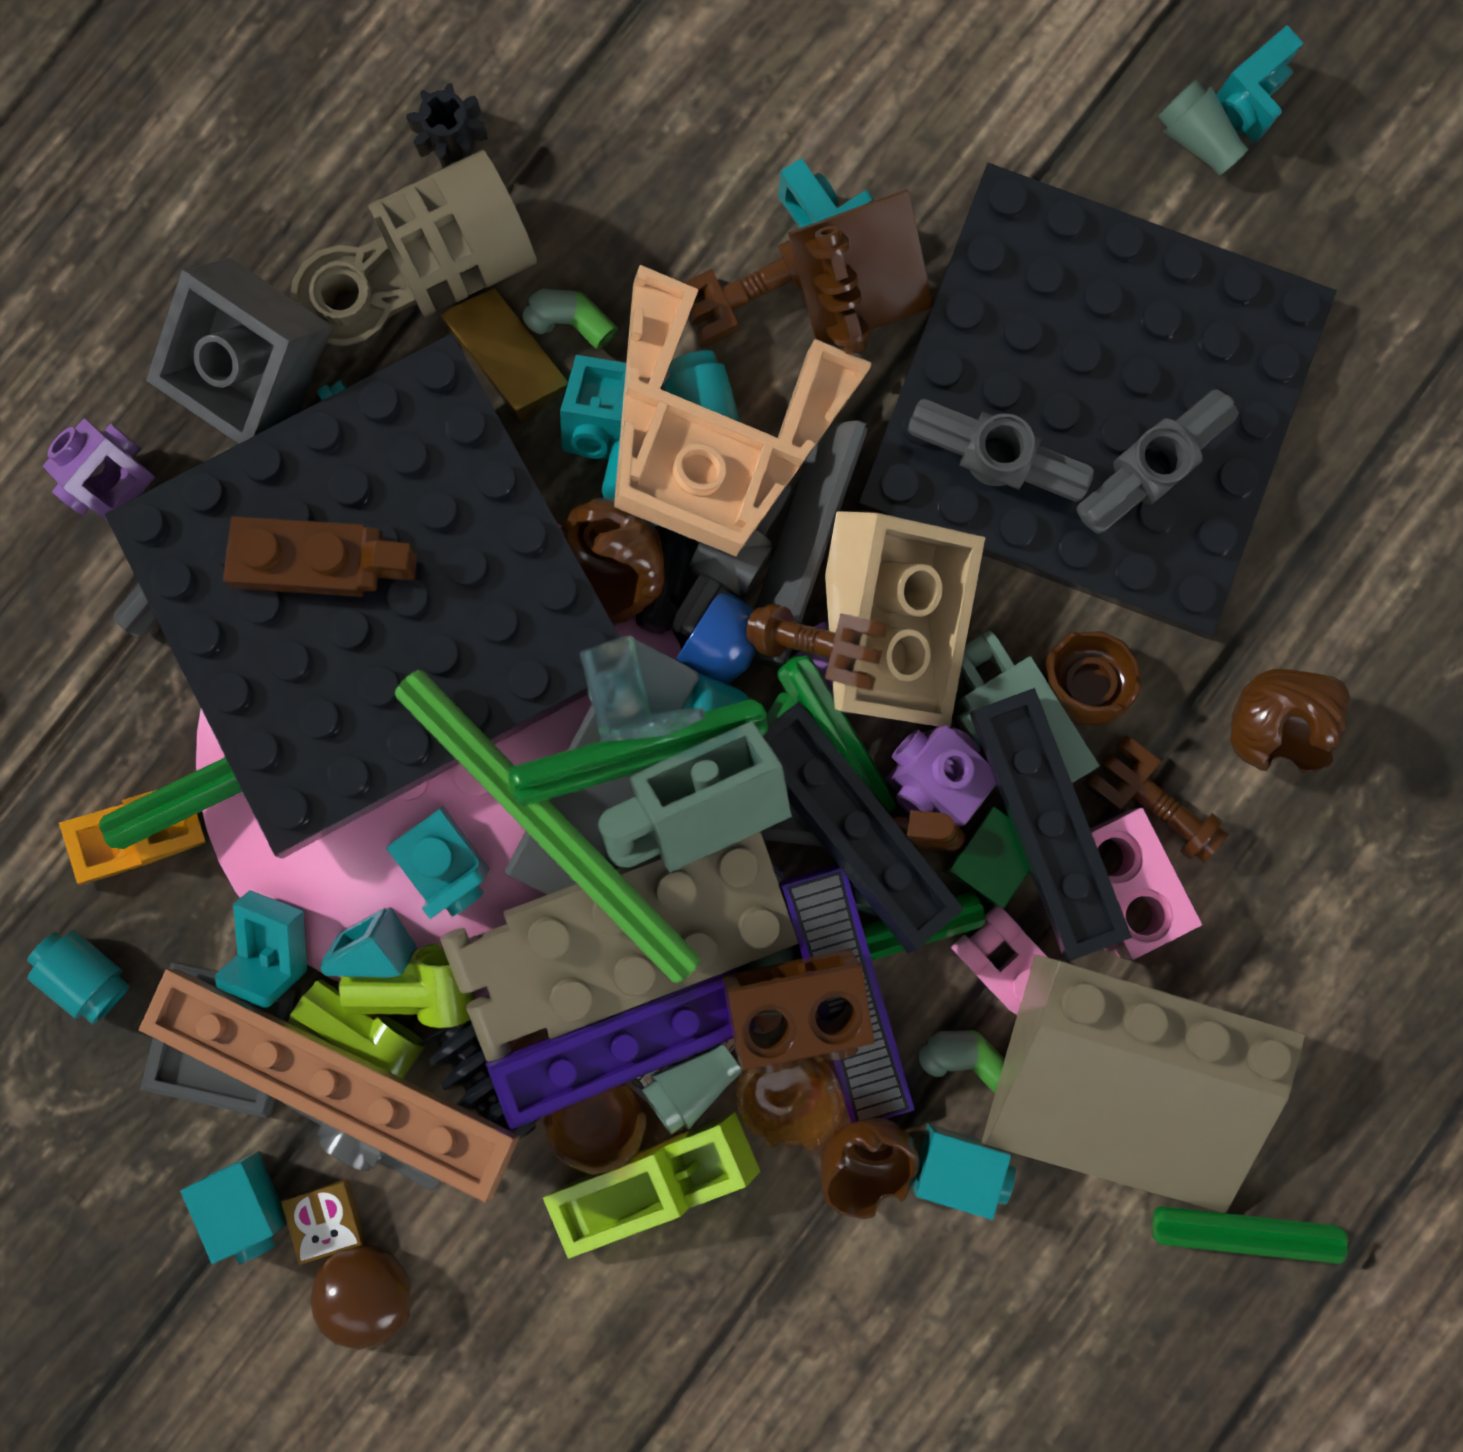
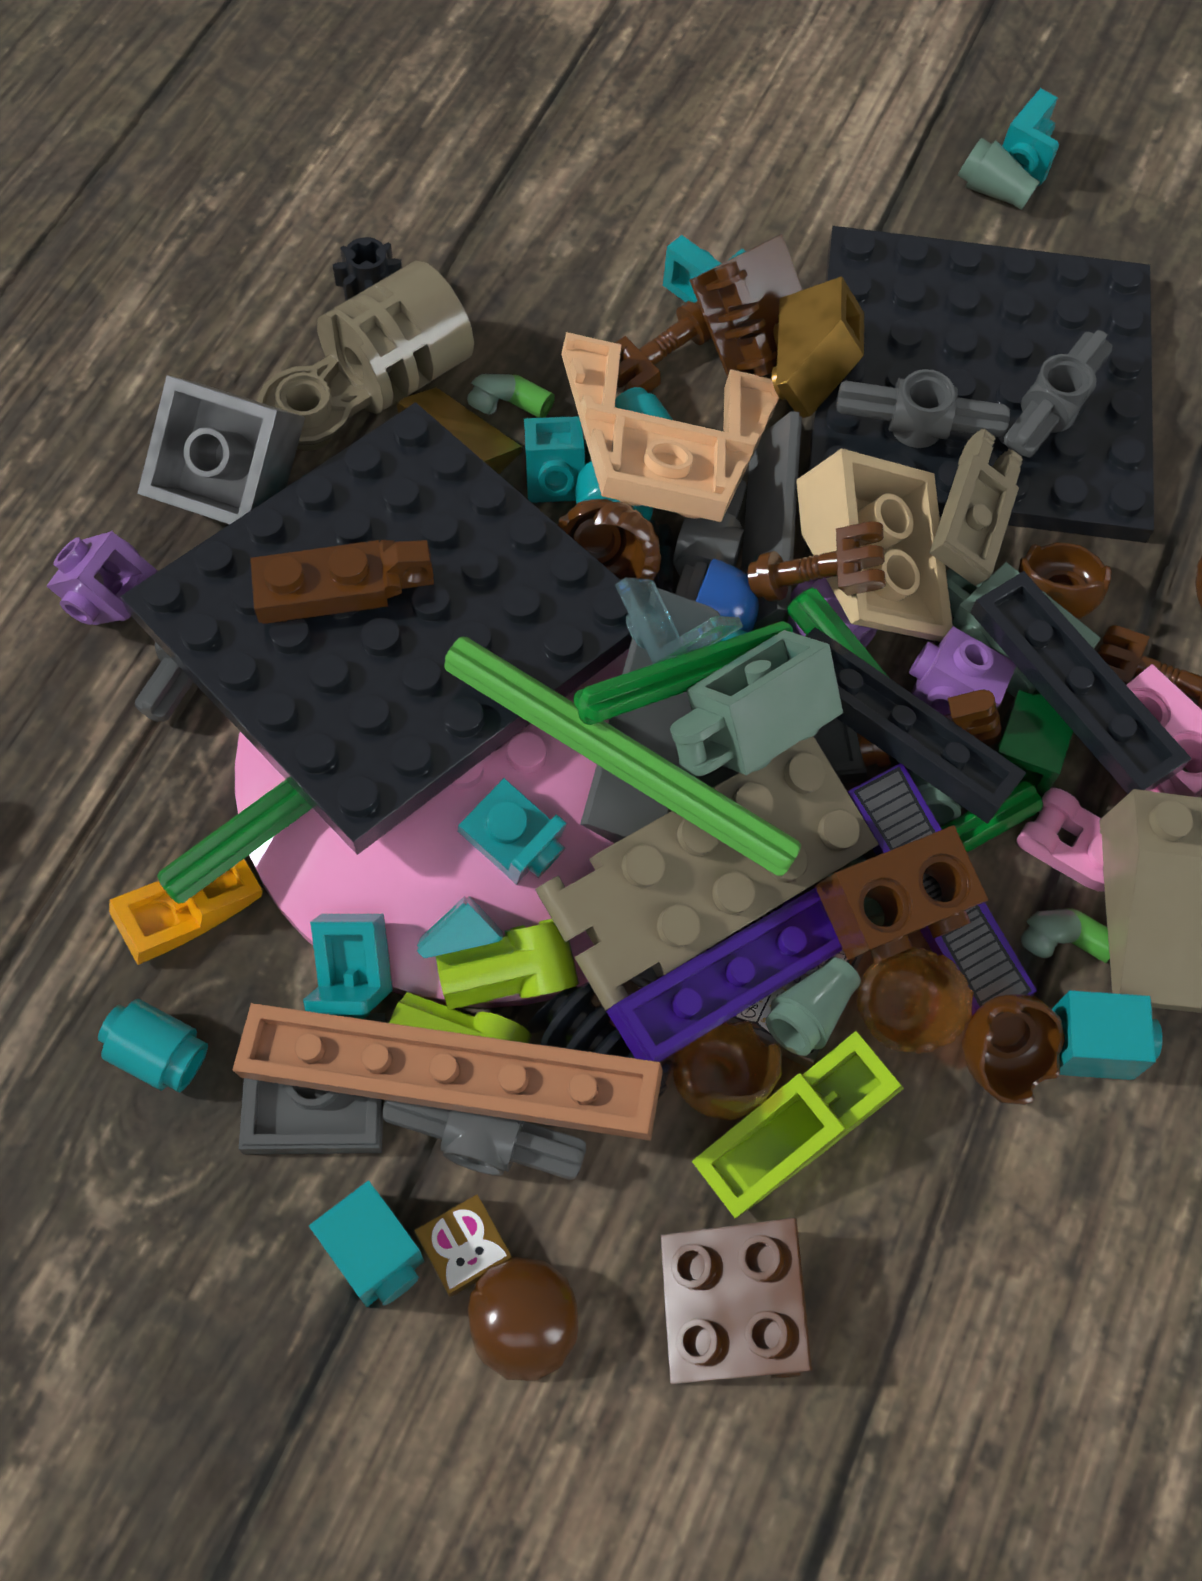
camera: 15 degrees left, 20 degrees down
none -> hinge [661,1218,812,1384]
none -> pearl gold slope [772,276,864,419]
none -> dark tan hinge [929,429,1023,586]

